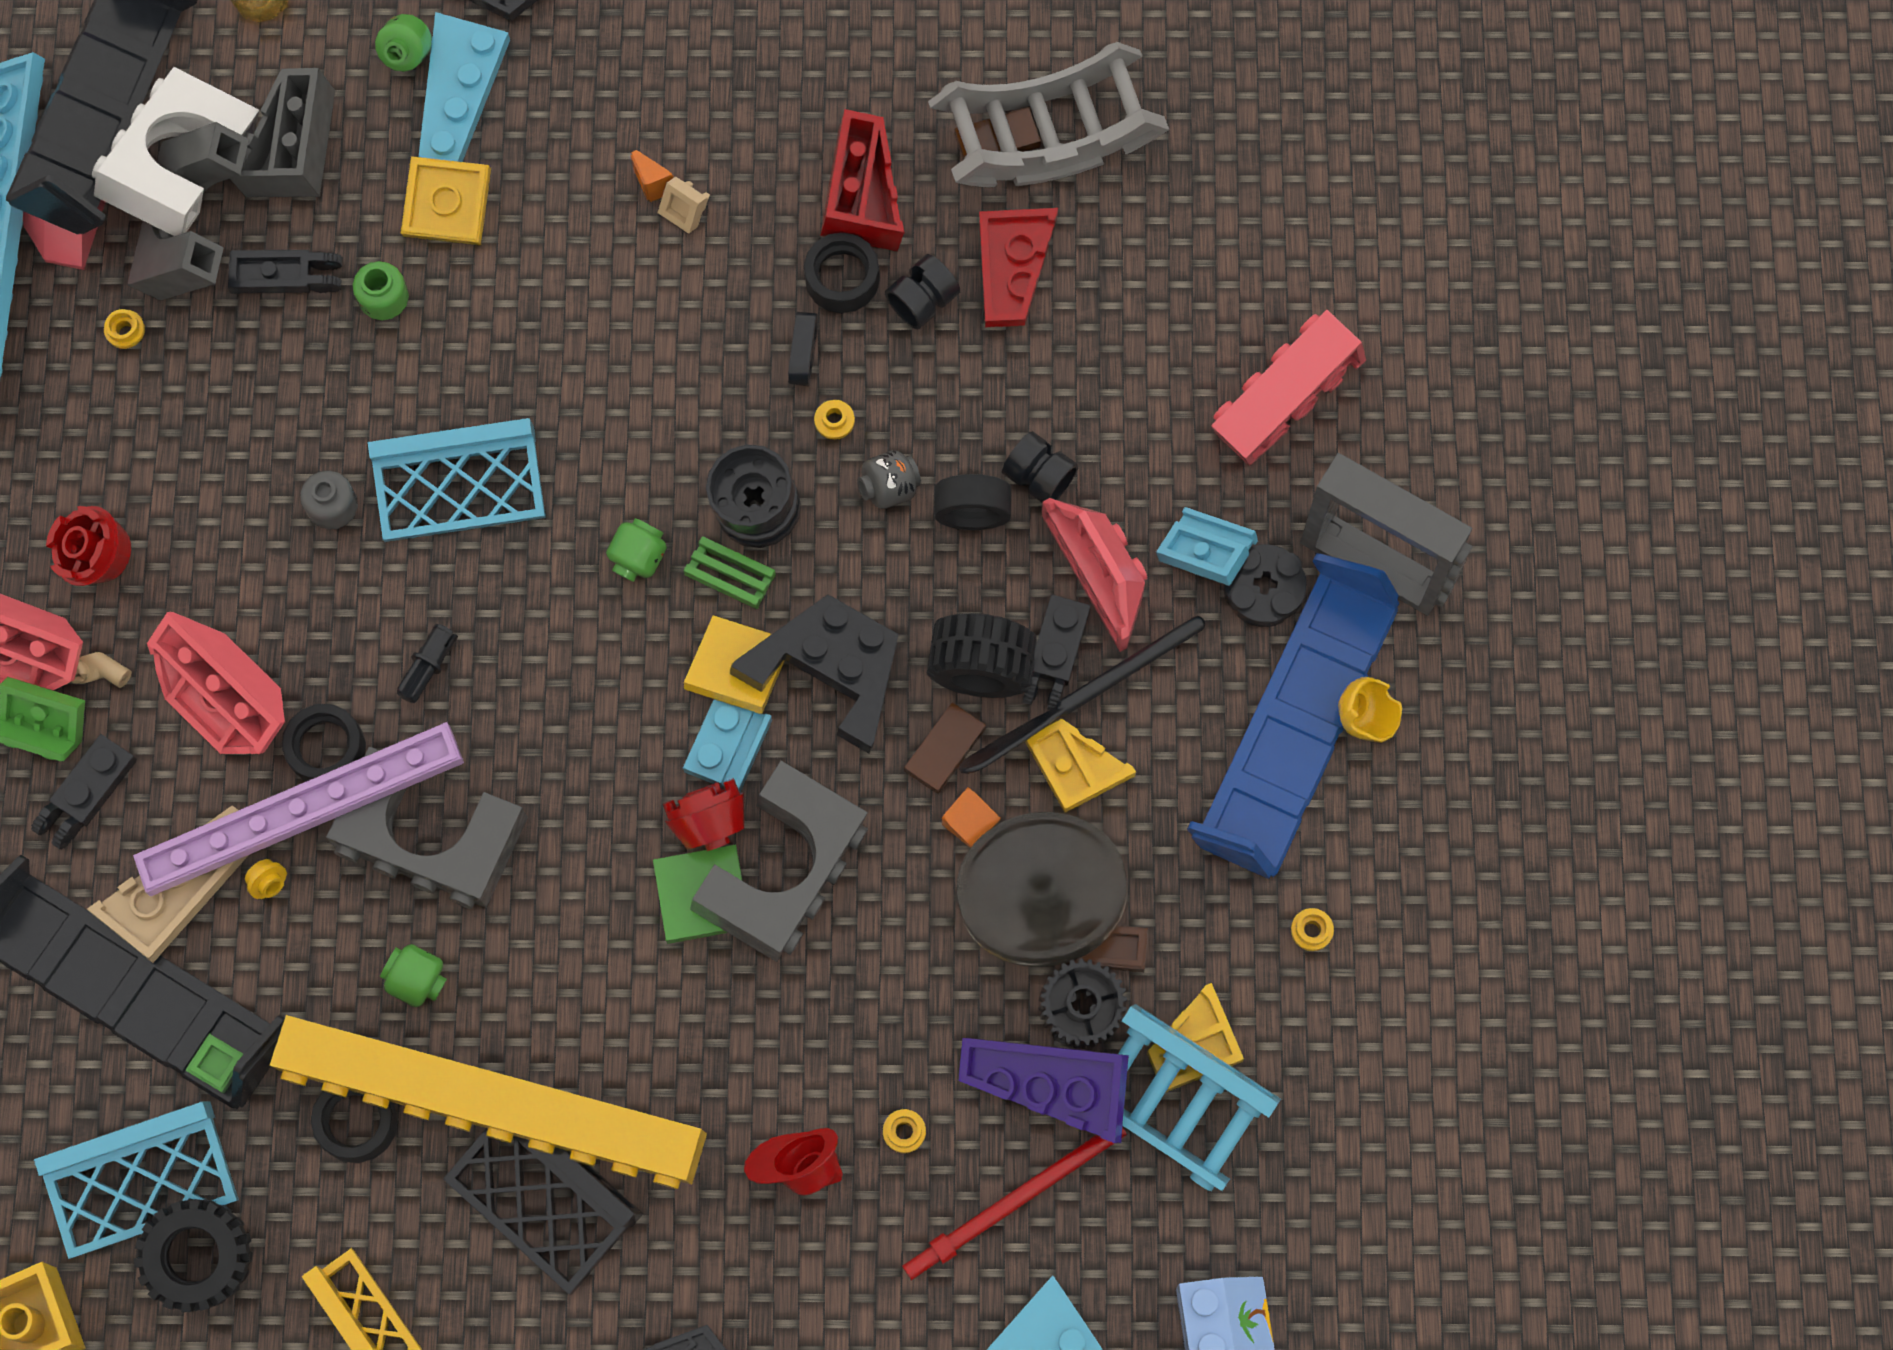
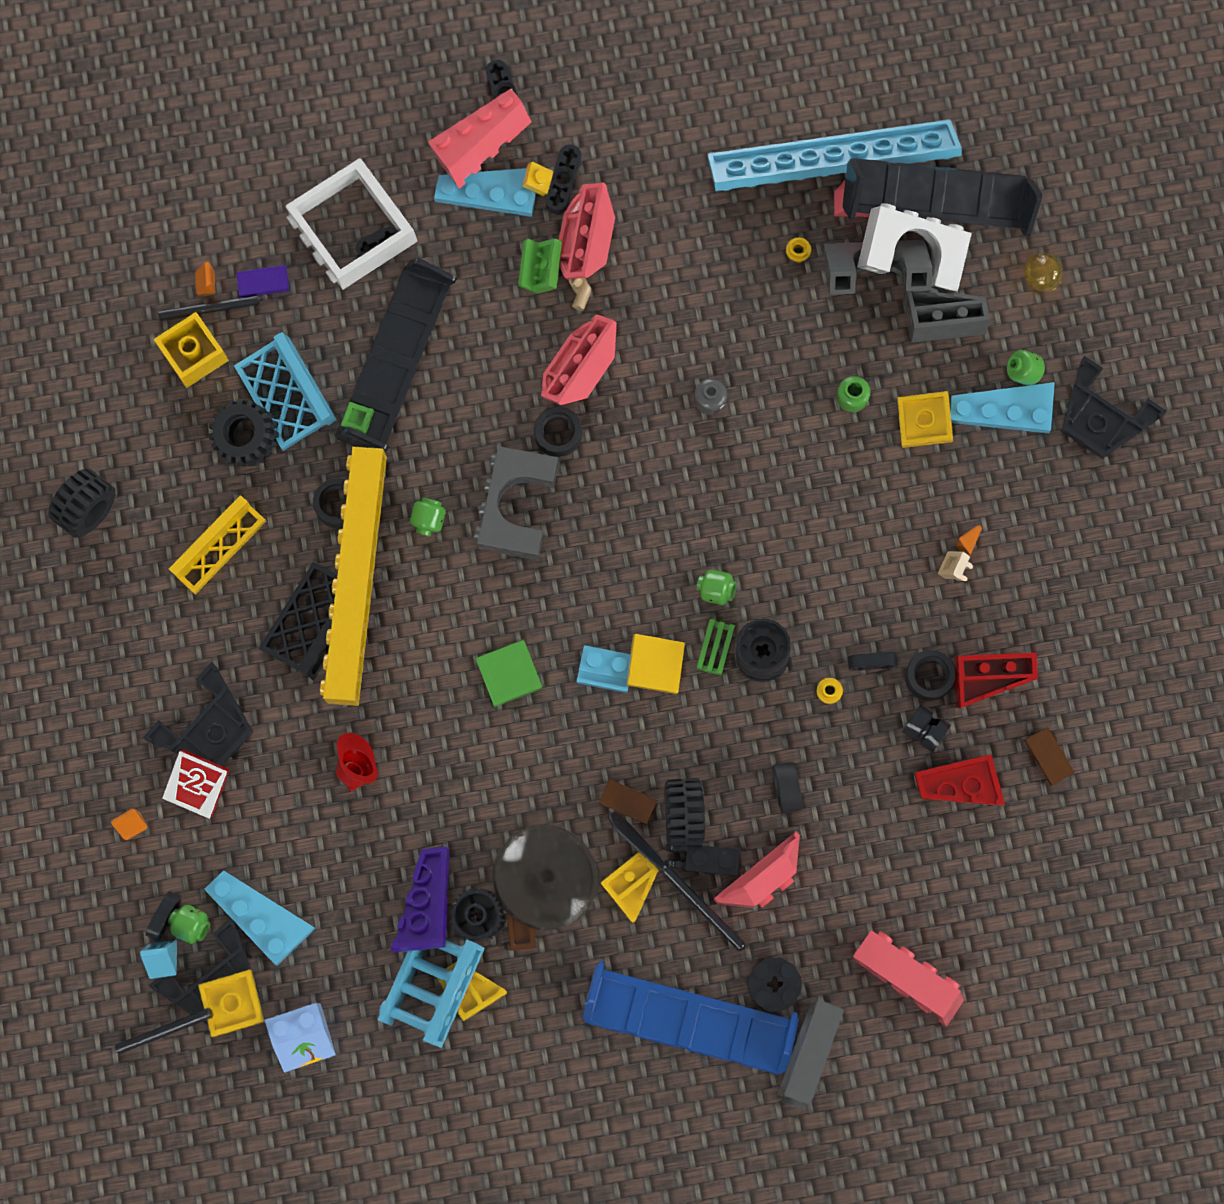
camera: 80 degrees right, 5 degrees up
black hinge [31,734,137,850] -> none
red cone [46,506,131,586] -> none
tan wing [87,805,249,963] -> none
lavender tile [133,722,464,896] -> none
black hinge [228,250,343,294] -> none
yellow plate [245,859,287,899] -> none
medium azure fence [368,418,546,542] -> none
black axle [397,624,458,703] -> none
red cone [662,778,745,851] -> none
dark grey arch [690,761,868,962] -> none
black wing [730,594,899,754] -> none
dark grey head [857,450,921,509] -> none
yellow plate [883,1109,926,1153] -> none
red bar [902,1126,1127,1281] -> none
light grey fence [928,42,1169,187] -> none
orange slope [942,787,1001,850] -> none
black wheel [1001,431,1079,503] -> none
medium azure plate [1156,507,1258,586] -> none
yellow plate [1291,908,1334,951] -> none
yellow hair [1338,677,1402,743] -> none

